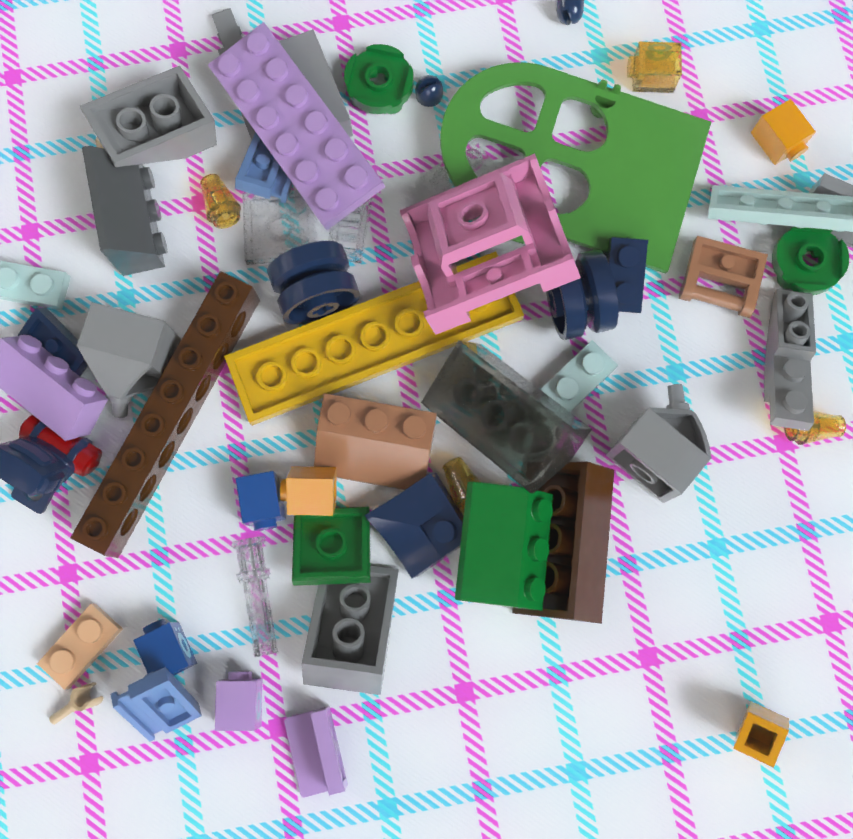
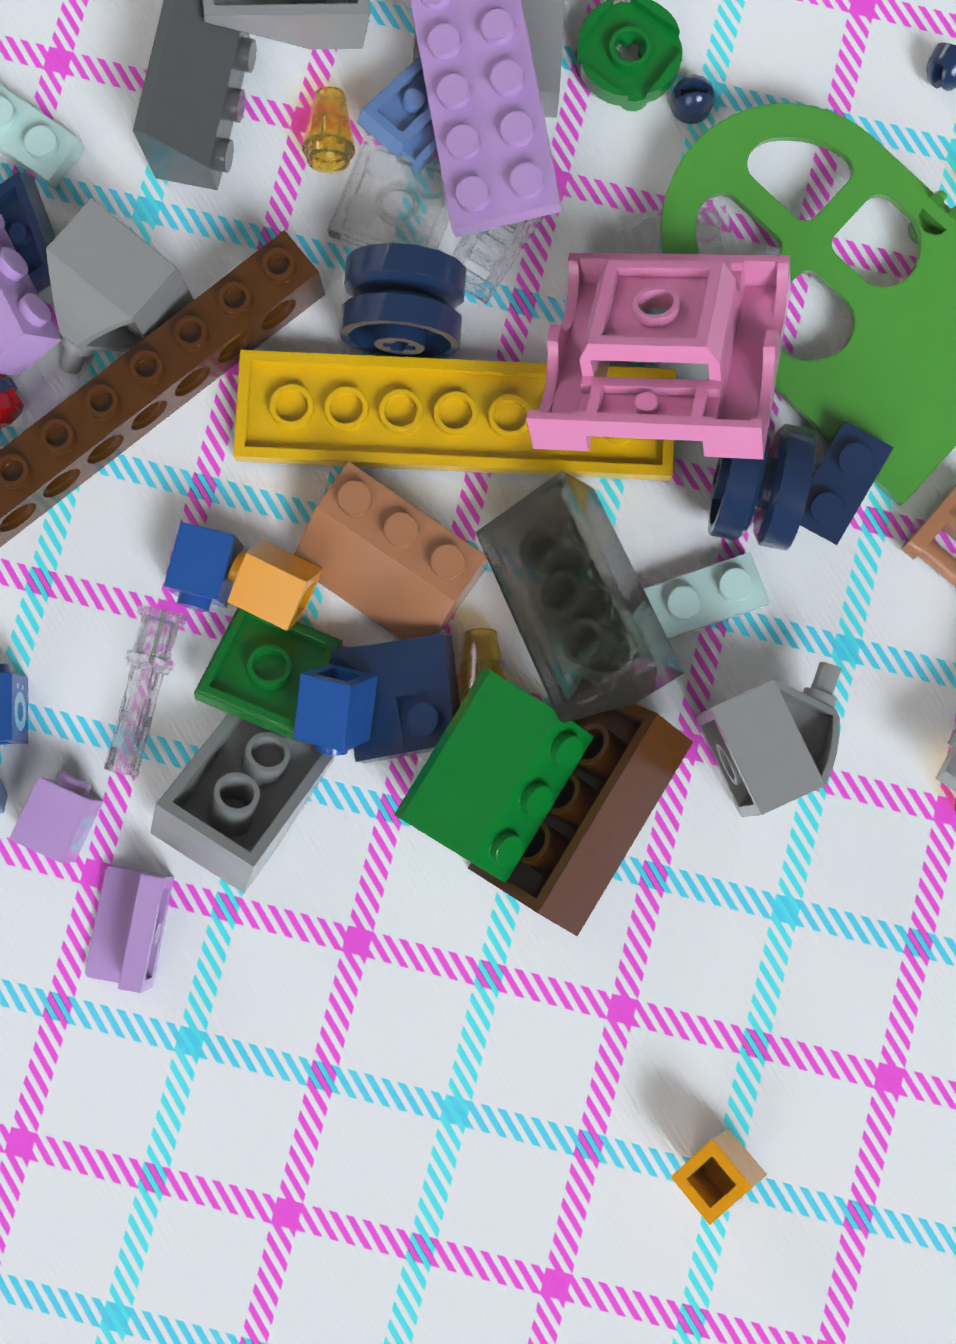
camera: 25 degrees right, 5 degrees up
none -> blue brick [294,663,378,756]

